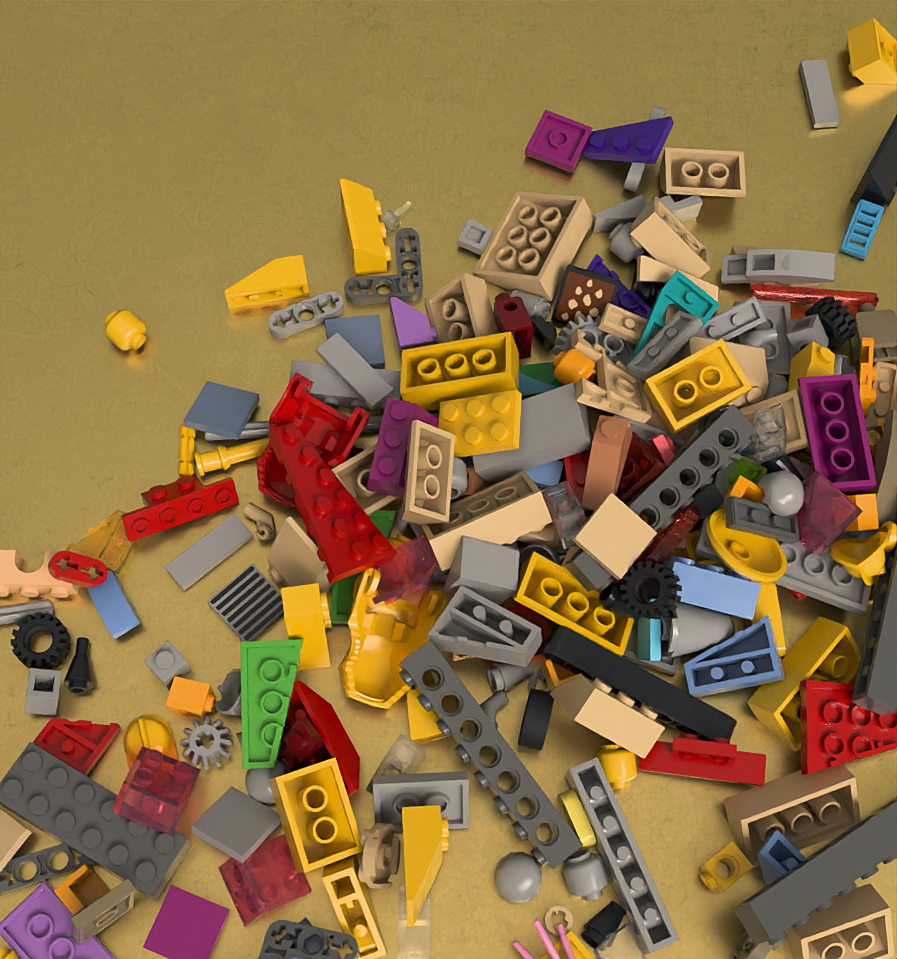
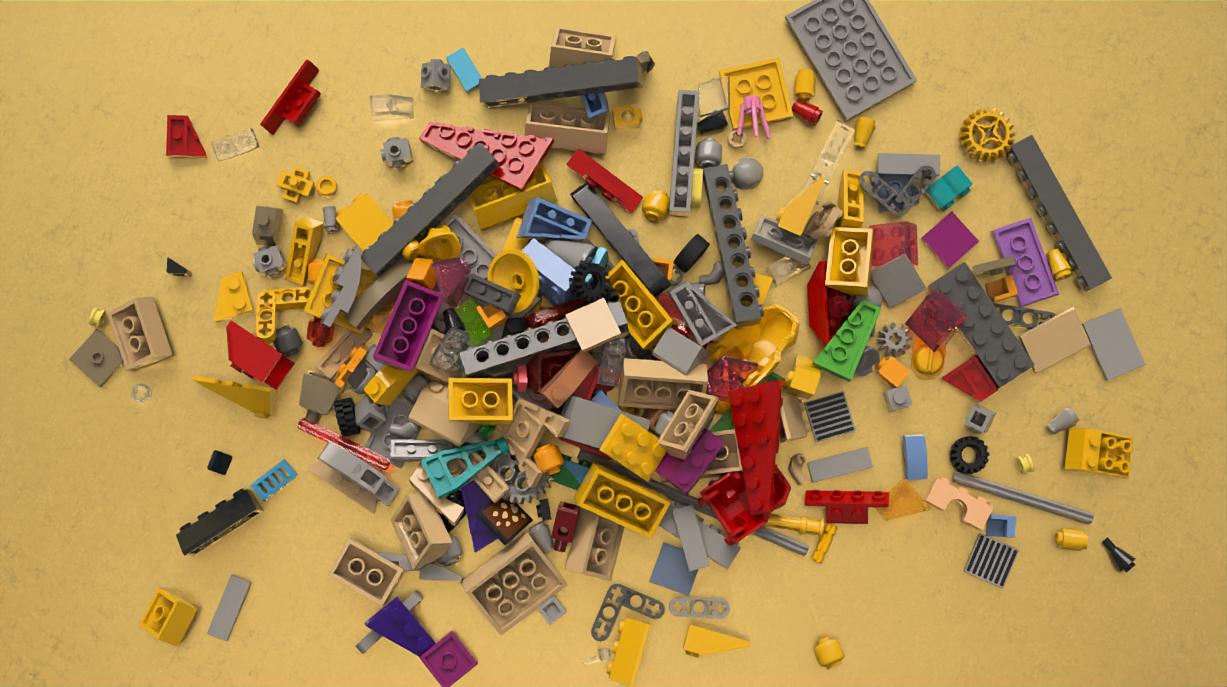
camera: 150 degrees left, 15 degrees up
red beam [48,551,108,589] -> none
black cone [63,637,94,694] -> none
sand blue tile [184,381,260,440] -> none
medium lavender slope [390,297,437,358] -> none
tan slope [550,675,665,759] -> none
light grey tile [626,311,703,380] -> none
light grey hair [758,471,804,517] -> none

